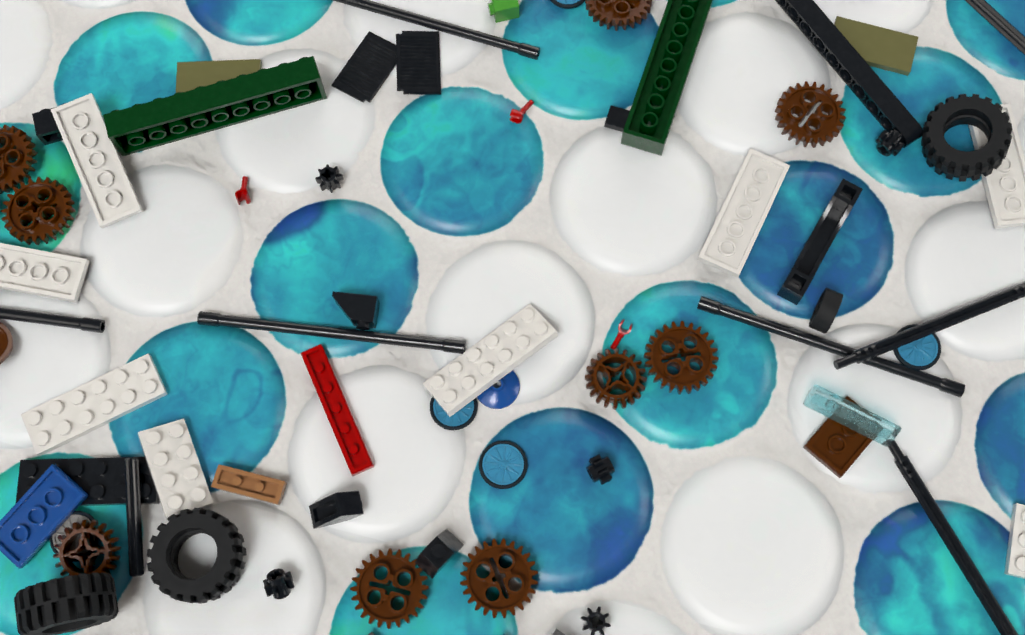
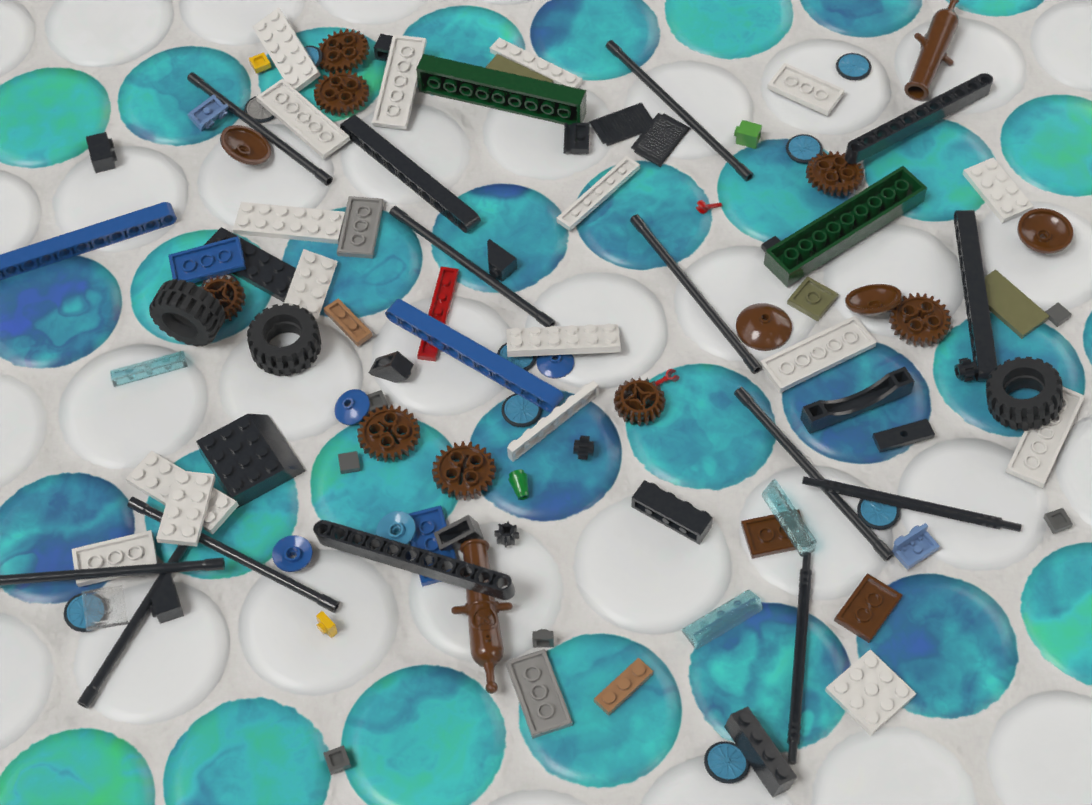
camera: 35 degrees right, 15 degrees down
black axle [124,458,144,577] -> none
red hand [235,176,251,205] -> none
black gear [263,569,295,599] -> none
black gear [315,164,344,193] -> none
black slope [415,529,464,579] -> none
reddish brown gear [644,321,719,395] -> none
black tyre [809,288,843,334] -> none
none -> blue dish [334,389,370,425]
none -> light grey tile [337,196,384,259]
none -> black beam [340,115,481,233]
none -> dark grey plate [367,390,389,413]
none -> blue beam [385,299,564,412]
none -> white plate [490,38,582,88]
none -> white plate [507,381,599,462]
none -> green cone [508,469,529,500]
none -> white plate [557,156,640,231]
none -> black plate [564,122,590,154]
none -> black piece [630,214,762,374]
none -> black brick [631,480,713,545]
none -> clear light blue slope [682,589,763,649]
none -> reddish brown dish [736,303,792,351]
none -> olive tile [787,276,839,321]
none -> reddish brown tile [834,573,902,643]
none -> reddish brown dish [845,284,902,316]
none -> black tile [872,419,935,453]
none -> medium blue bracket [892,523,940,570]
none -> dark grey tile [1045,302,1072,327]

